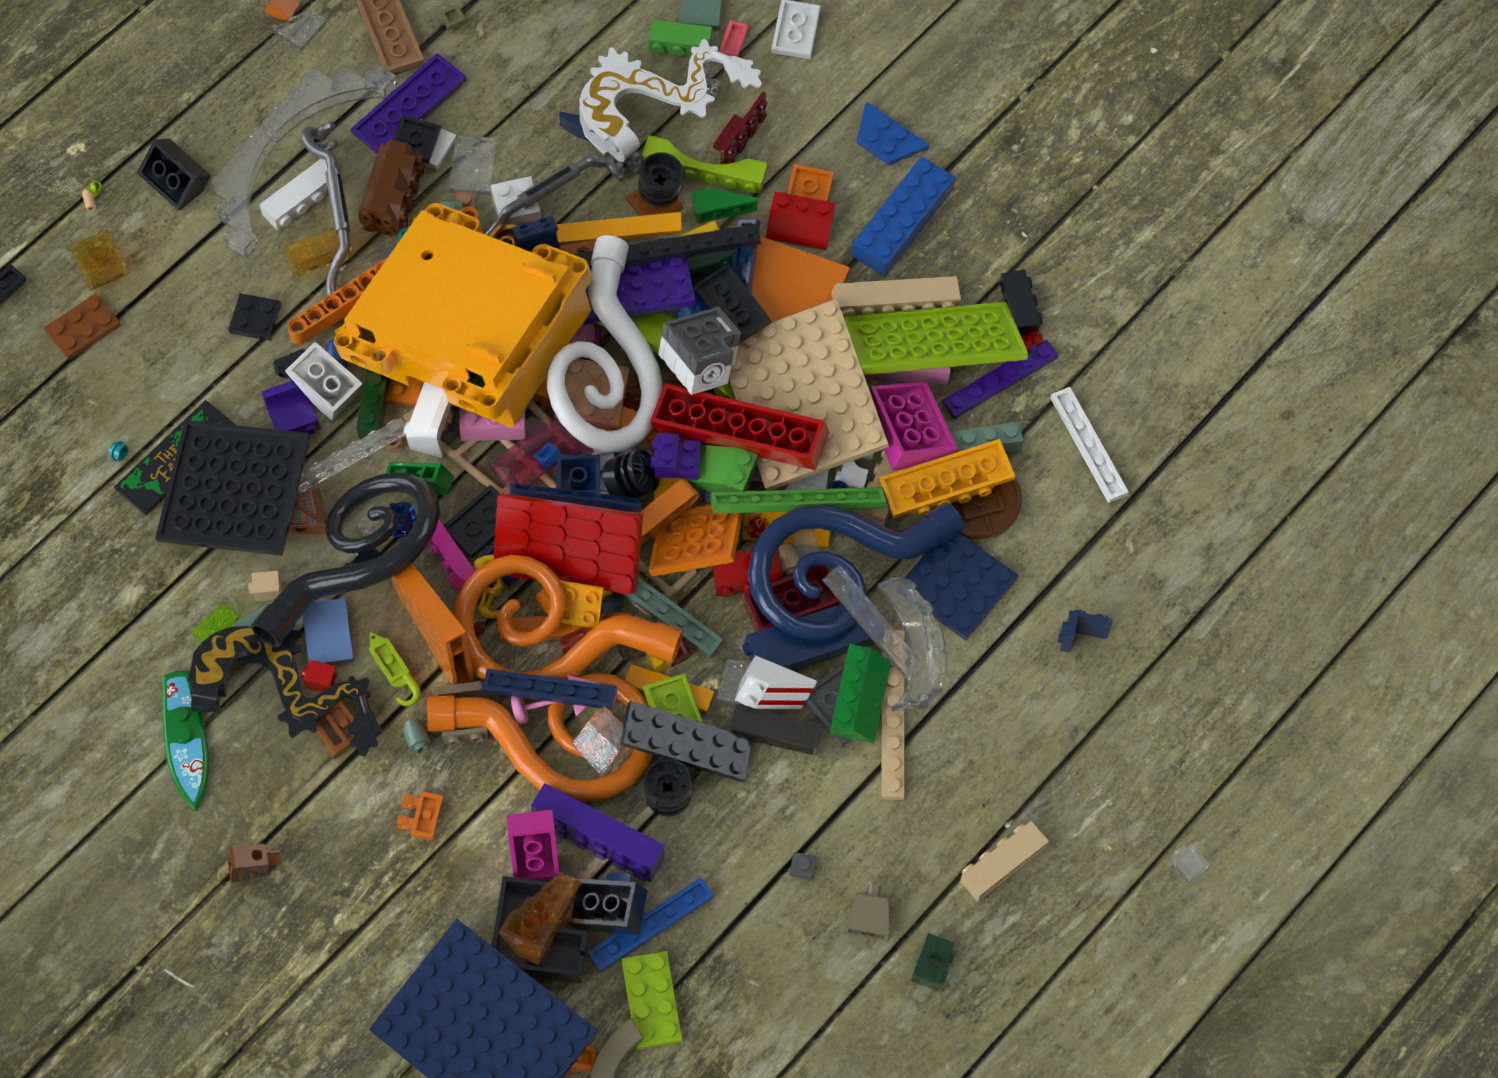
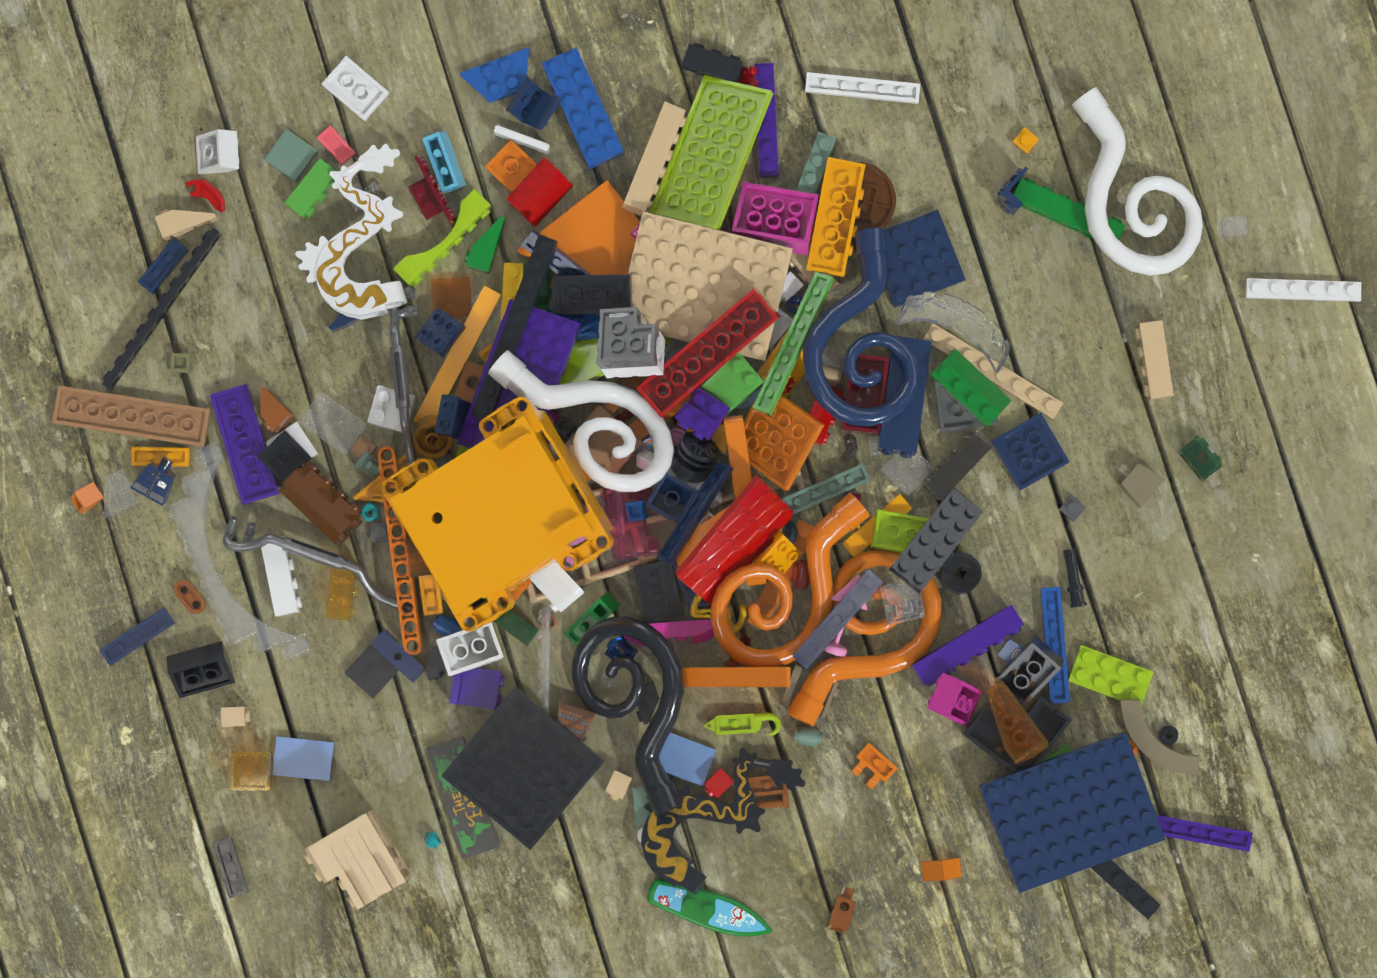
camera: 60 degrees left, 20 degrees up
dark orange plate [43,293,121,361] -> none
arm [82,181,102,211] -> none
clear neon green plate [191,603,239,643] -> none
black wheel [638,152,683,207] -> none
white slope [735,655,817,709] -> none
clear tile [823,565,924,680] -> none
none -> dark blue plate [100,607,176,666]
none -> dark blue torso [130,456,176,506]
none -> light orange tile [131,447,190,467]
none -> dark orange plate [174,580,206,614]
none -> tan brick [221,706,251,727]
none -> dark orange slope [260,387,295,433]
none -> medium blue tile [272,736,335,781]
none -> tan piece [304,810,413,910]
none -> dark blue tile [371,630,426,683]
none -> dark blue plate [415,307,466,358]
none -> medium azure brick [422,132,467,193]
none -> white tile [493,125,550,155]
none -> dark blue bracket [506,78,561,130]
none -> clear smoke arm [840,433,858,463]
none -> orange slope [921,857,962,881]
none -> dark blue plate [991,413,1070,491]
none -> light orange plate [1012,127,1039,155]
none -> green brick [1013,178,1126,240]
none -> black pin [1063,549,1087,608]
none -> white animal [1072,87,1203,276]
none -> white plate [1245,278,1361,302]

